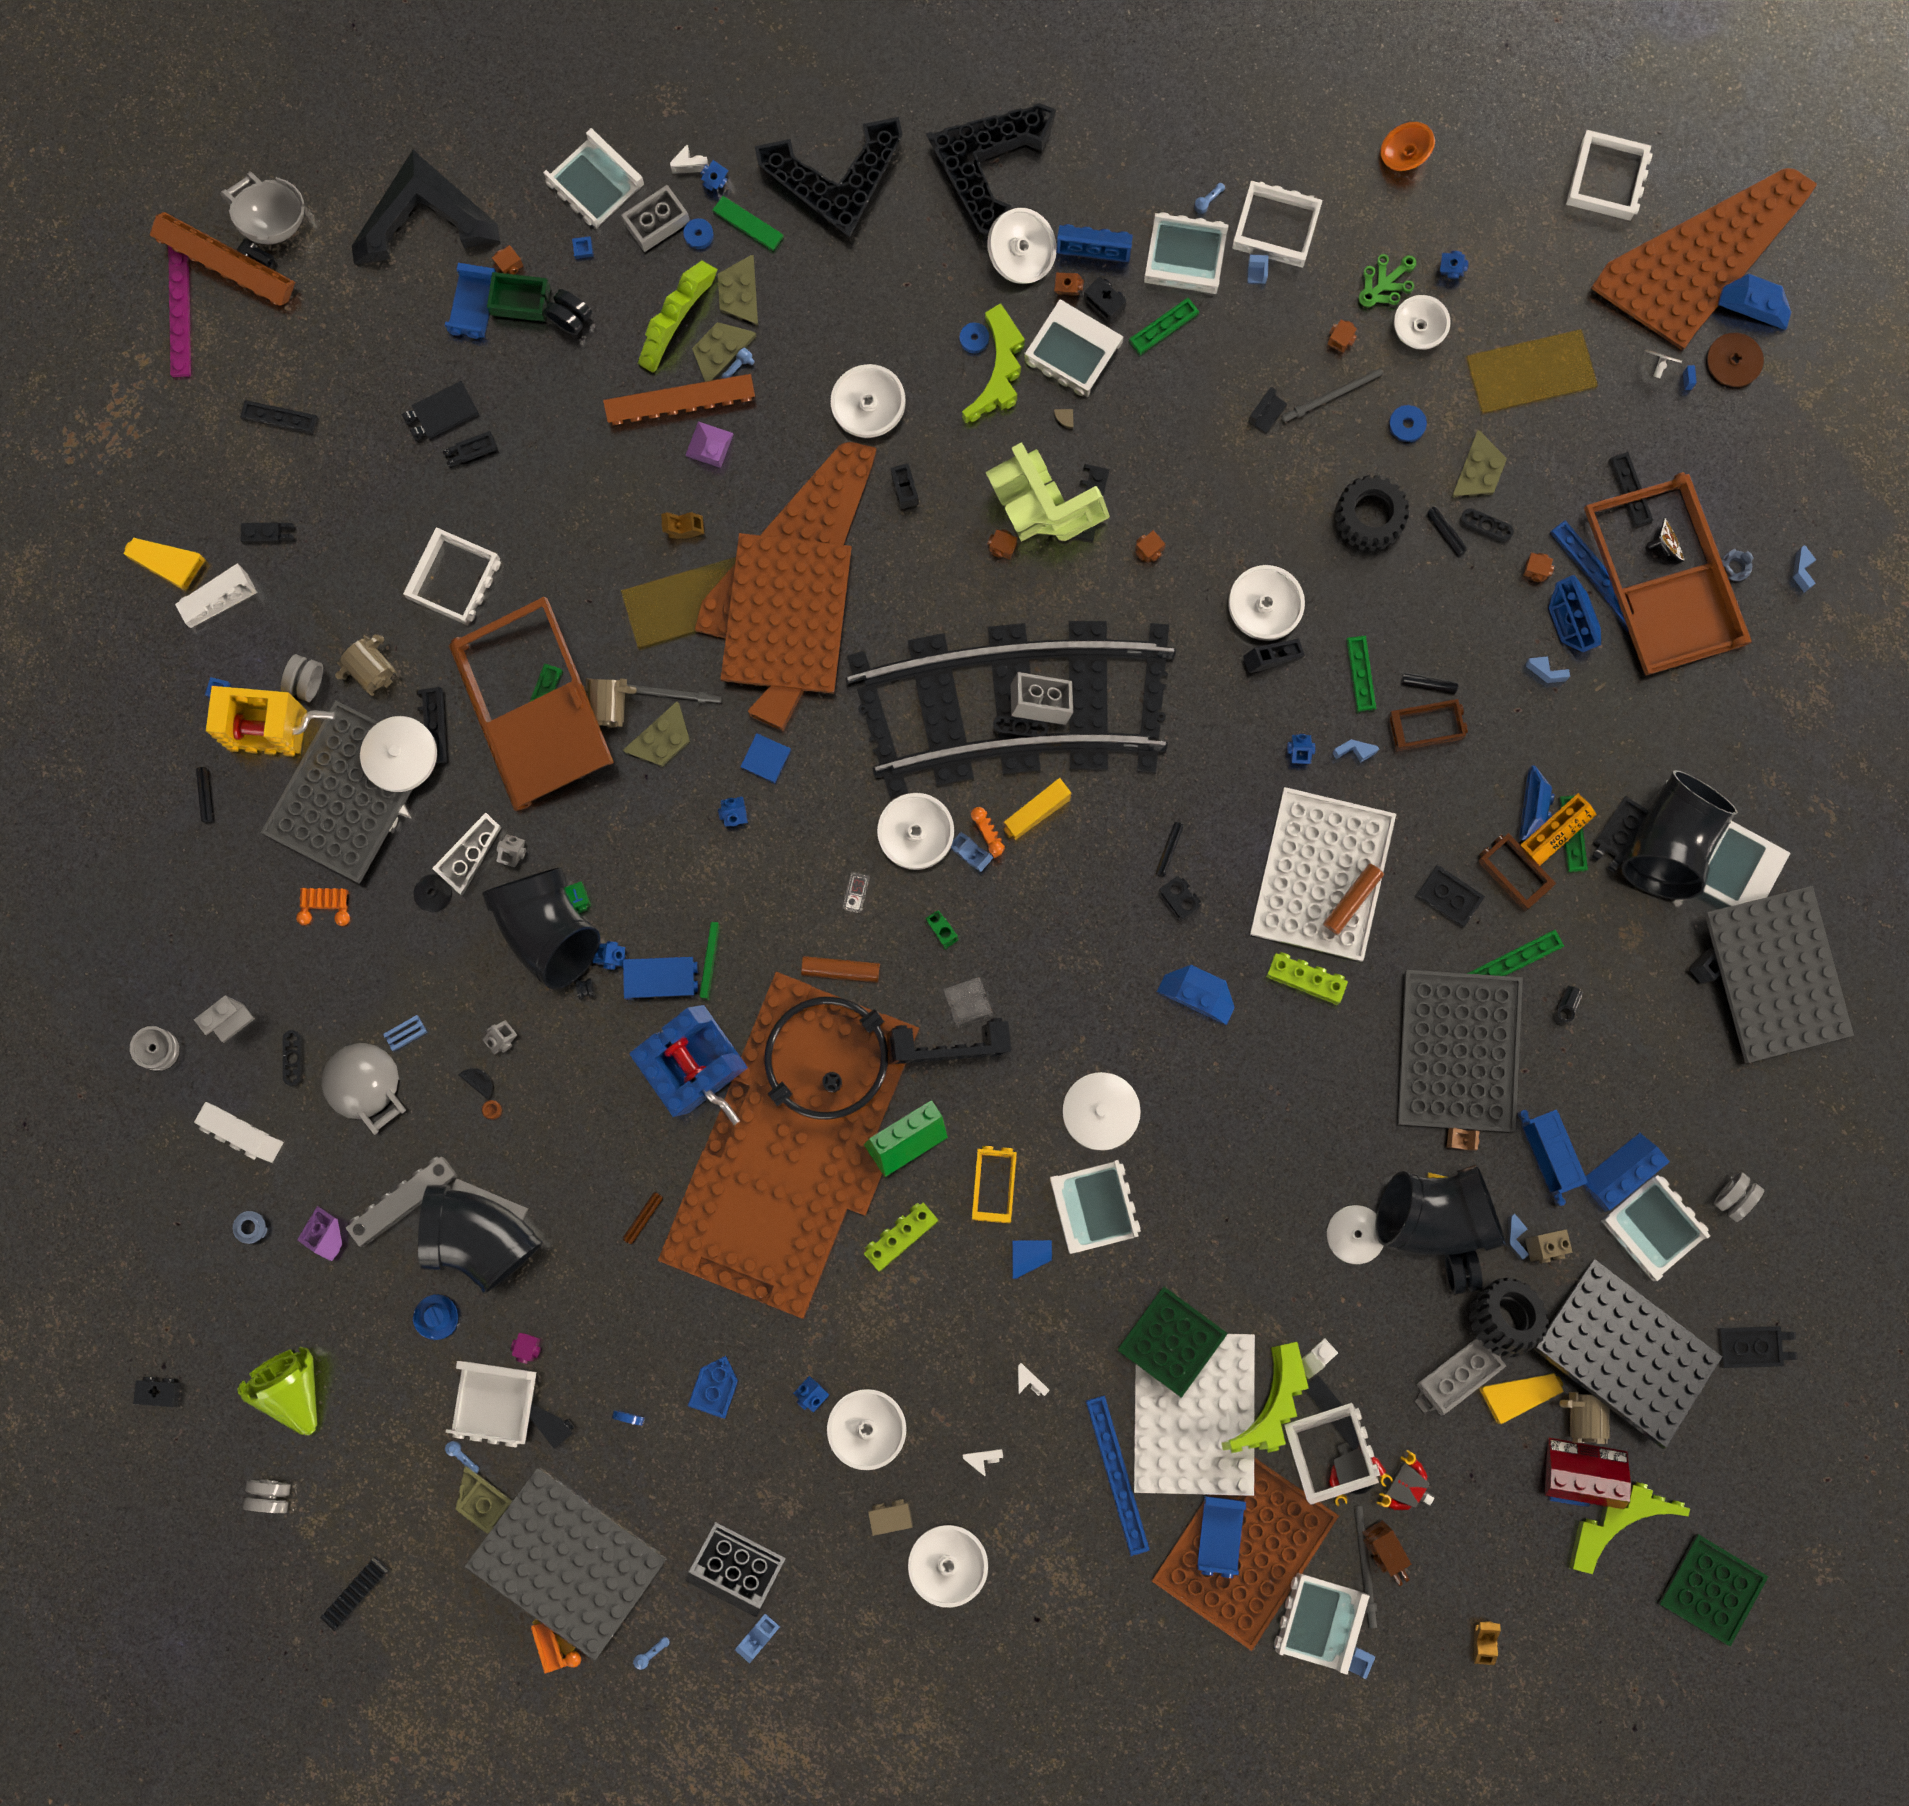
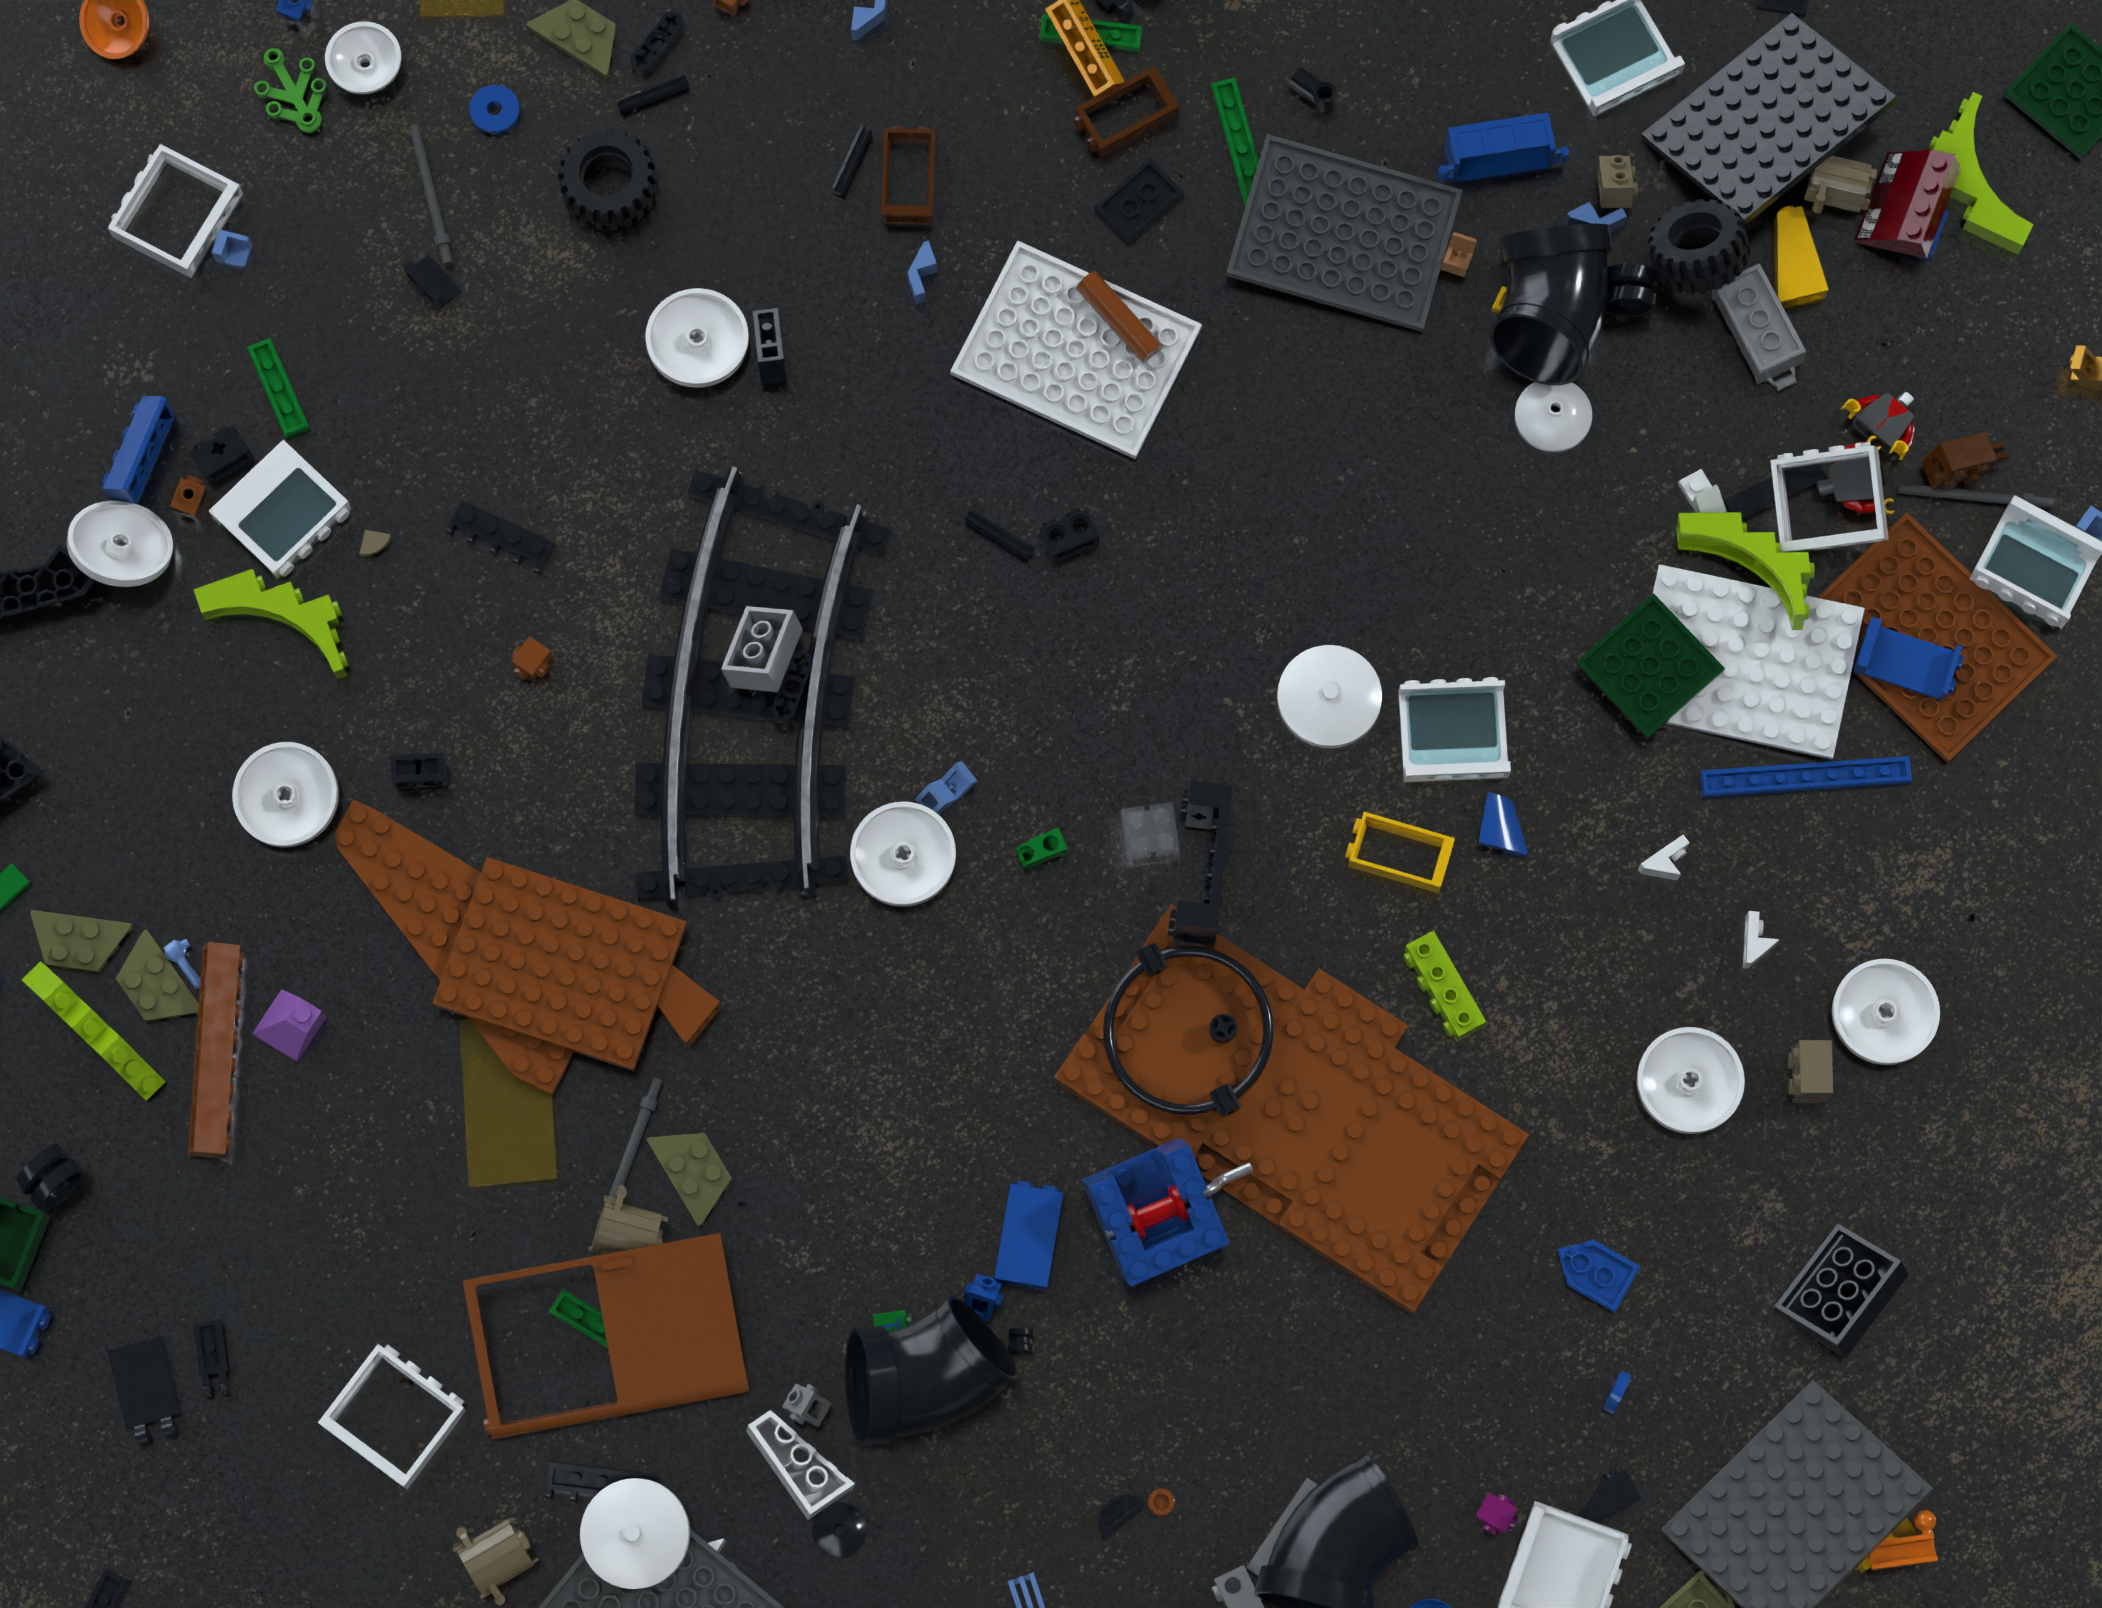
camera: 80 degrees left, 5 degrees down
light grey brick [482,1020,517,1054] -> none
reddish brown axle [623,1192,663,1244] -> none
medium blue piece [633,1637,670,1670] -> none
pearl gold brick [661,512,704,539] -> none
green tile [699,922,720,1001] -> none
blue brick [718,797,748,827] -> none
medium blue slope [735,1614,780,1663] -> none
blue tile [741,733,791,783] -> none
blue brick [793,1376,829,1413] -> none
dark orange brick [801,956,880,983] -> none
clear tile [842,872,870,914] -> none
green slope [864,1100,948,1177] -> none
blue piece [960,323,989,353] -> none
orange gear [971,807,1005,858] -> none
yellowish green piece [985,442,1110,542] -> none
yellow slope [1003,778,1071,840] -> none
dark orange brick [1135,530,1166,563] -> none
clear light blue panel [1144,212,1228,294] -> none
blue wedge [1157,965,1235,1025] -> none
medium blue piece [1194,183,1225,214] -> none
lime brick [1266,952,1348,1005] -> none
blue brick [1287,734,1315,764] -> none
dark orange brick [1328,319,1357,353] -> none
green tile [1346,636,1376,712] -> none
blue wedge [1518,765,1554,844] -> none
blue slope [1583,1133,1670,1212] -> none

